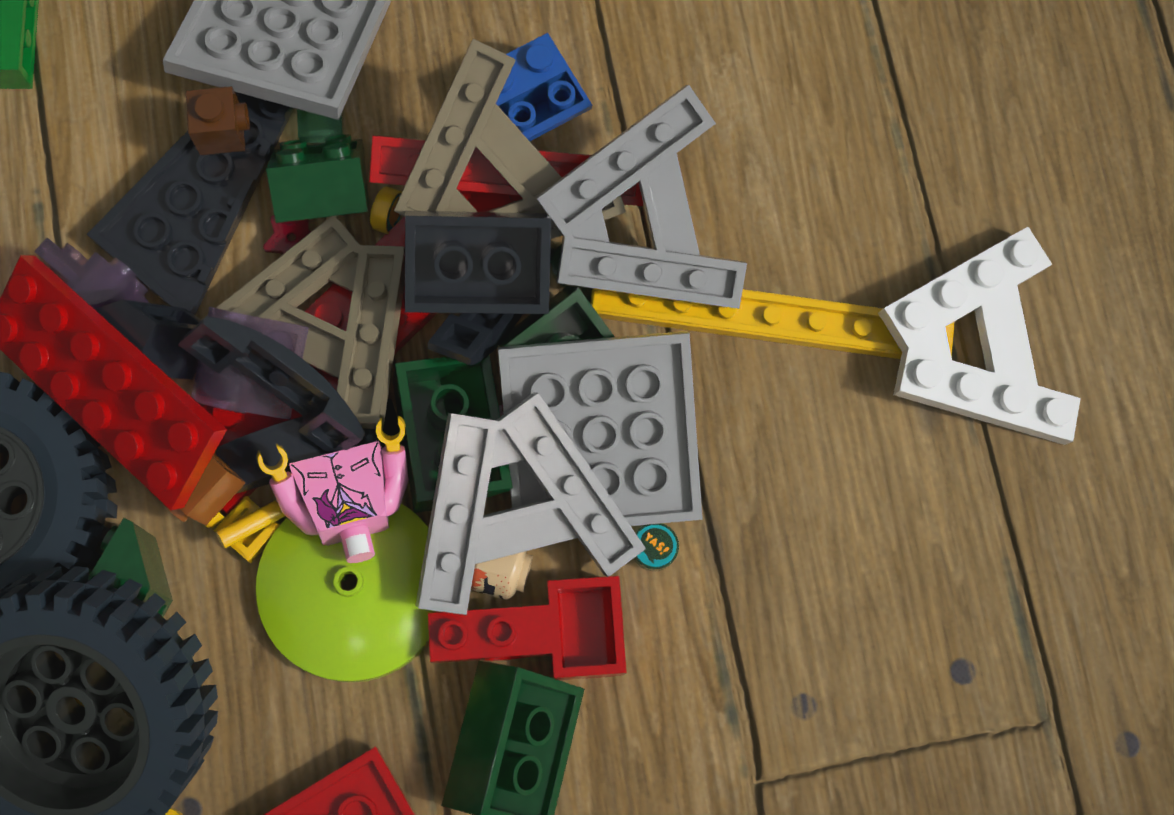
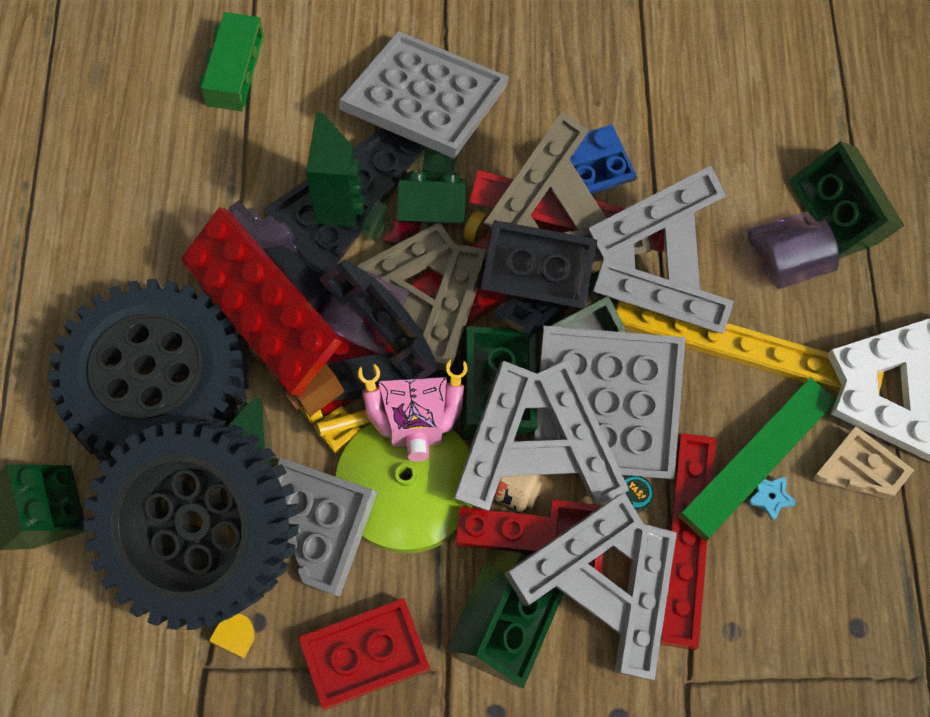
camera: 15 degrees right, 10 degrees down
reddish brown brick [186,86,250,155] -> none
none -> light grey plate [278,458,378,596]
none -> dark green slope [306,113,364,227]
none -> clear green tile [362,201,390,241]
none -> light grey plate [504,493,677,680]
none -> red plate [660,433,716,650]
none -> green tile [678,377,836,542]
none -> clear purple brick [747,211,839,289]
none -> medium azure plate [749,477,795,520]
none -> dark green slope [789,141,905,260]
none -> tan wing [813,426,914,500]

